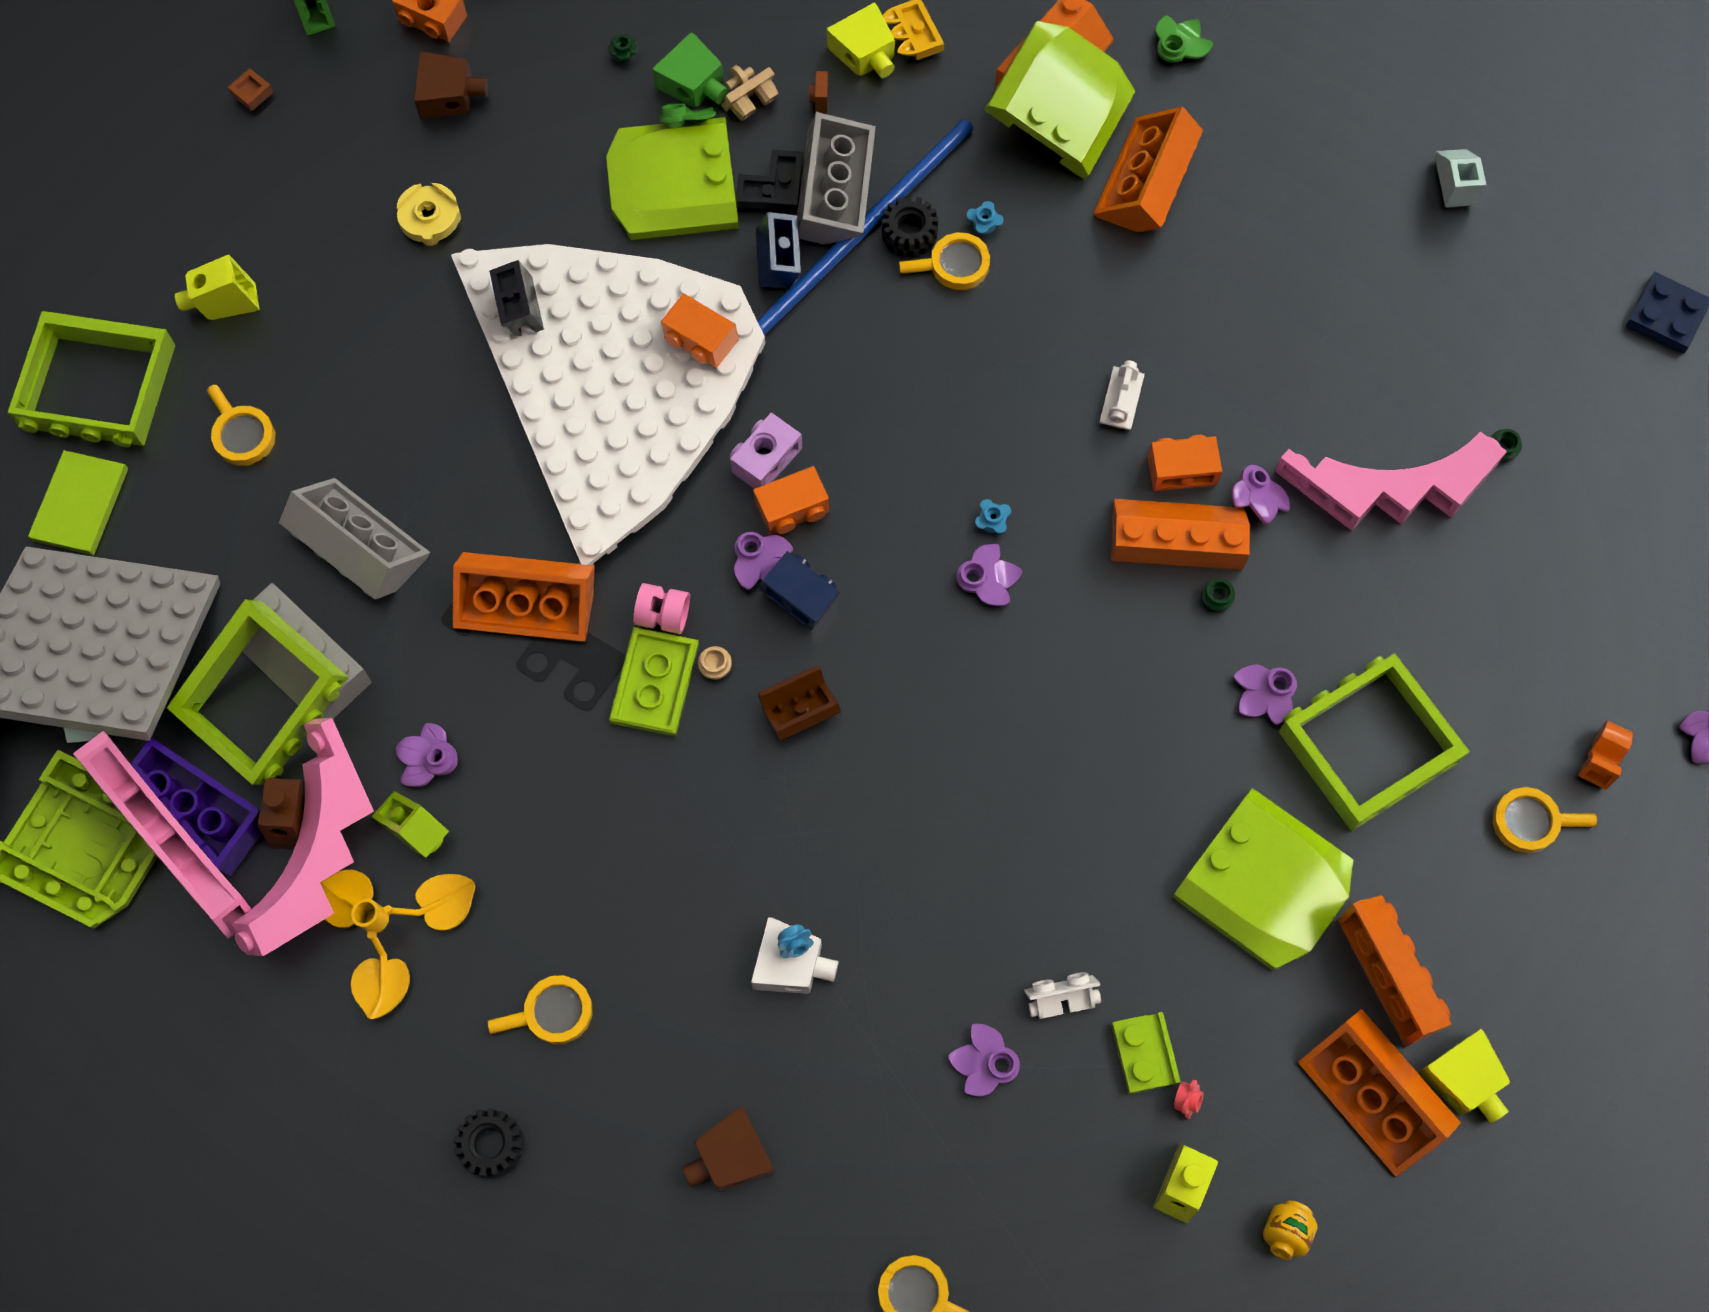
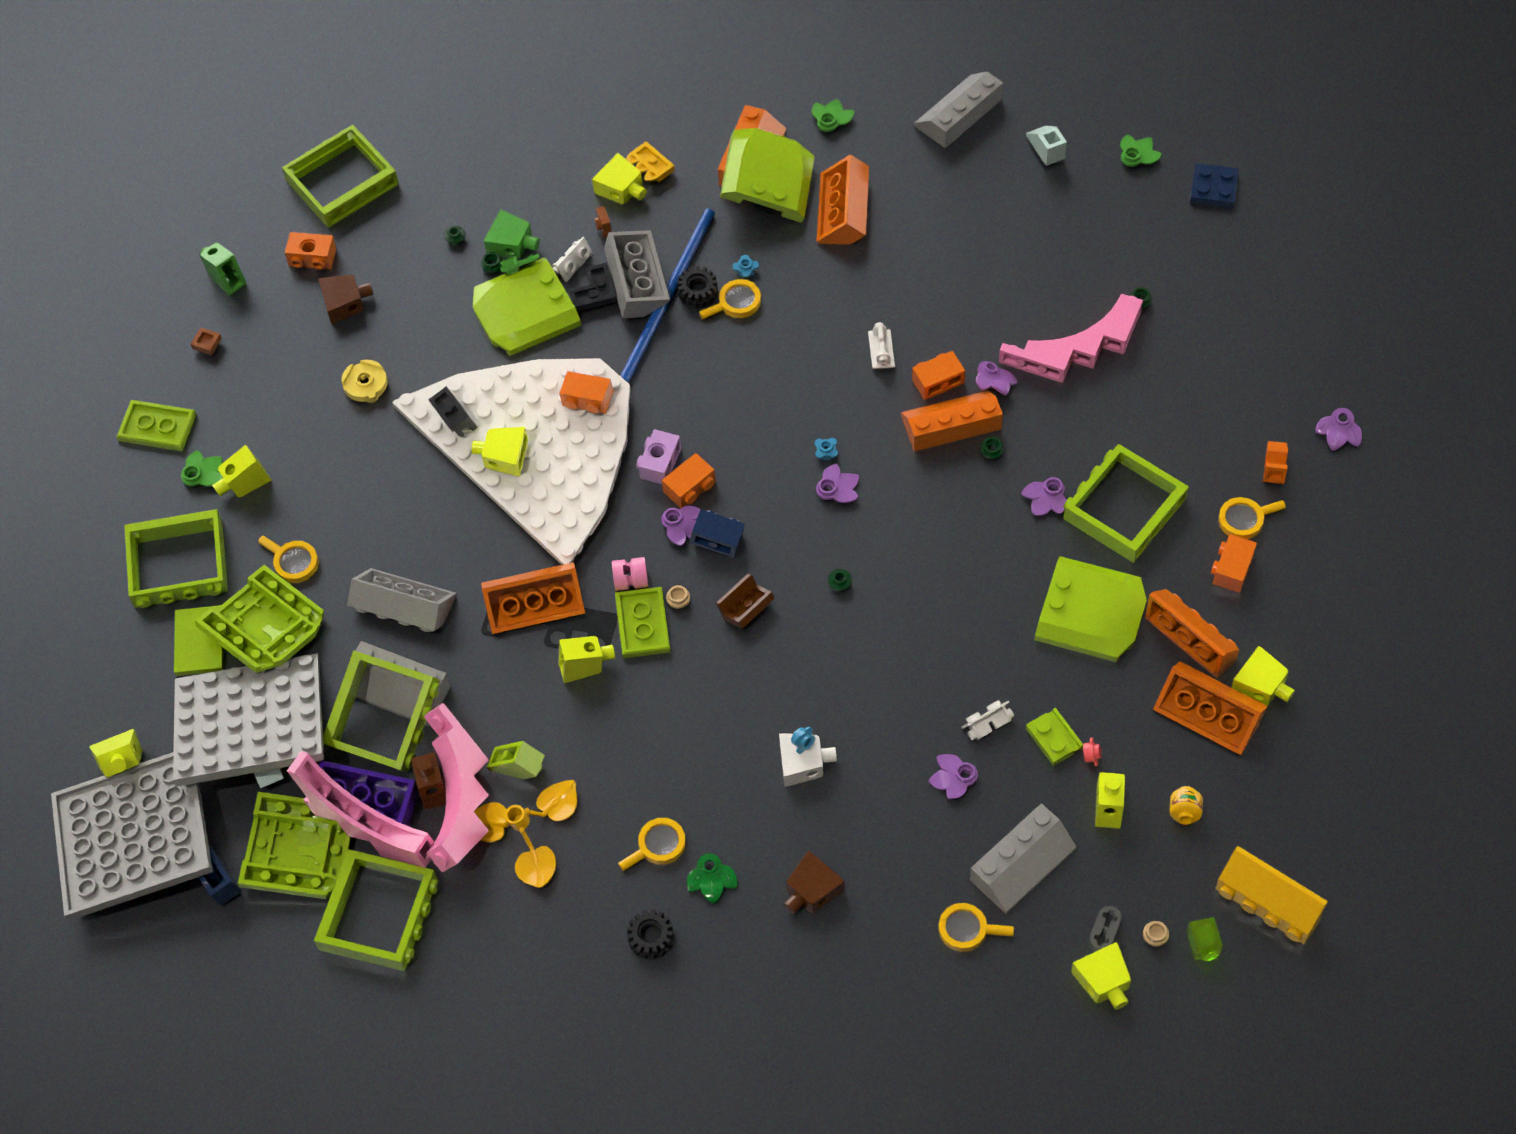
camera: 15 degrees left, 10 degrees down
medium lavender plate [395,723,458,787] -> none
tan hips [721,65,779,121] -> none
dark blue brick [756,212,801,289] -> none
none -> lime tile [116,400,197,451]
none -> bright green plate [181,450,223,487]
none -> lime wedge [195,565,324,673]
none -> lime window [314,849,439,971]
none -> neon yellow torso [471,427,529,476]
none -> dark green plate [481,252,502,273]
none -> white hinge [552,237,593,282]
none -> neon yellow torso [558,636,615,683]
none -> green plate [687,853,737,904]
none -> dark green plate [828,569,852,592]
none -> light grey slope [914,72,1003,148]
none -> light grey slope [970,803,1076,914]
none -> bright green plate [1120,134,1162,167]
none -> orange brick [1210,534,1257,593]

